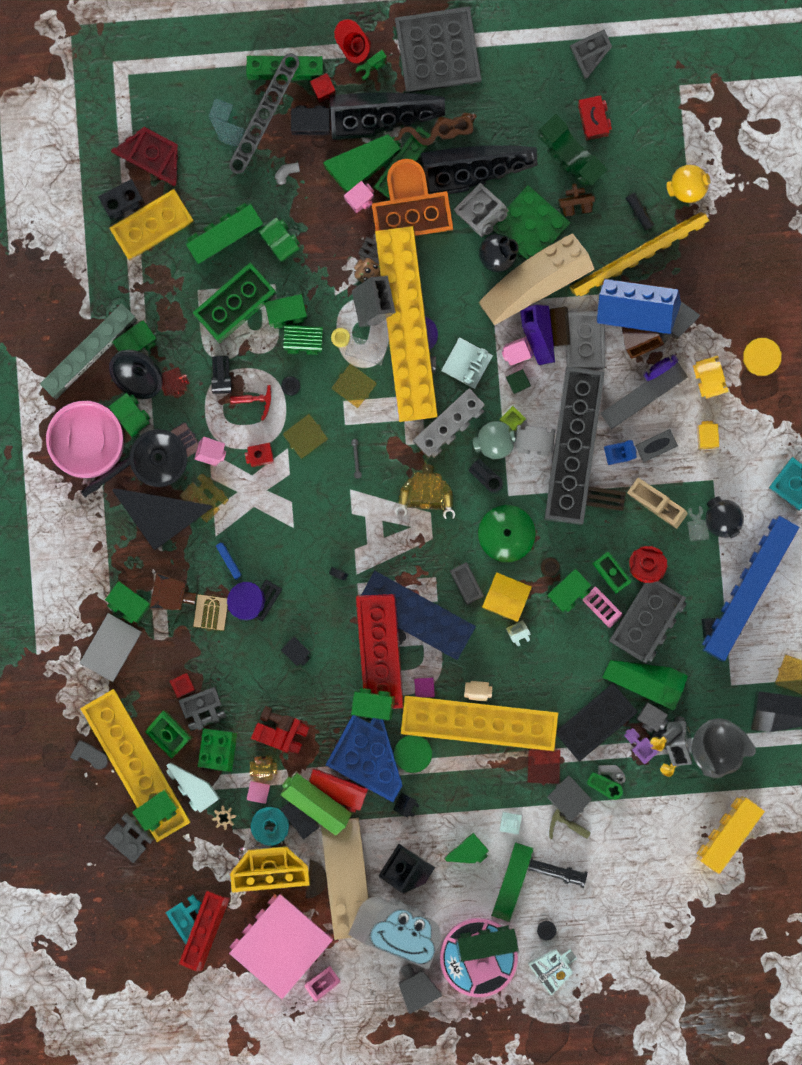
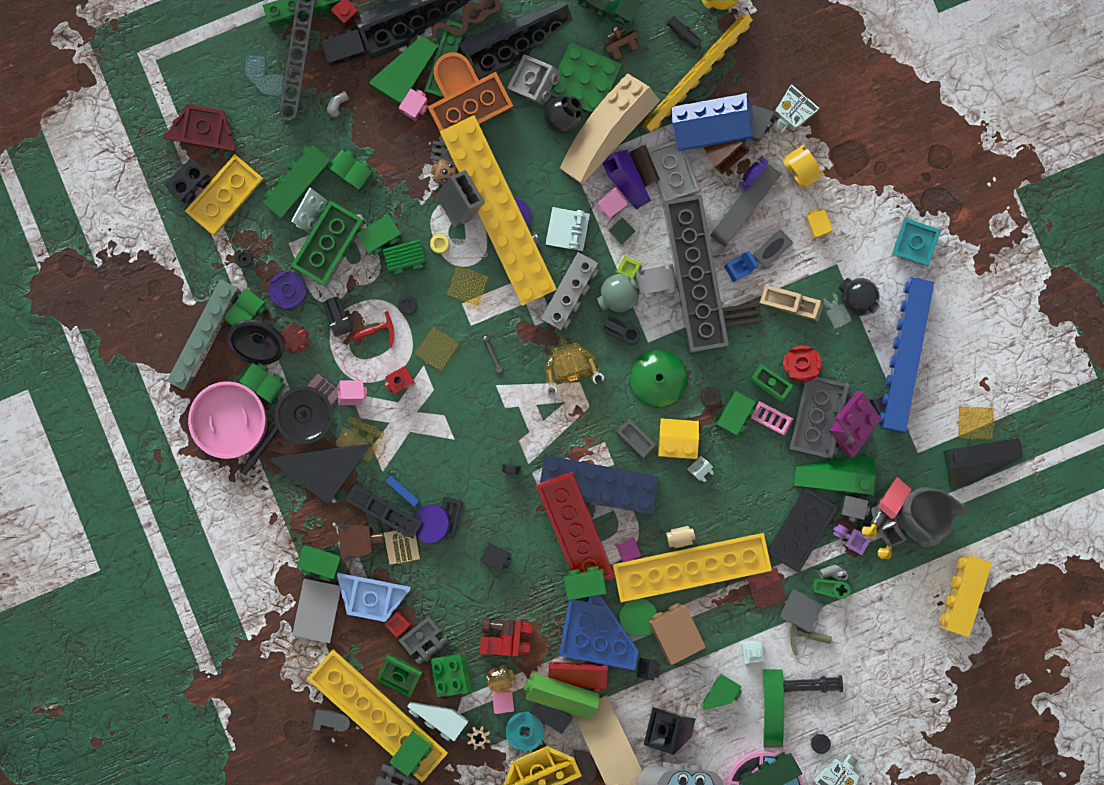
camera: 20 degrees left, 0 degrees up
yellow tile [743,338,781,376] -> none
none -> black plate [235,250,254,268]
none -> dark purple tile [269,271,307,309]
none -> light aqua hinge [291,188,328,234]
none -> light blue wing [337,573,411,622]
none -> black slope [345,484,422,539]
none -> medium nougat brick [648,603,706,665]
none -> torso [773,85,819,133]
none -> magenta bracket [829,391,881,458]
none -> coral tile [878,477,912,519]

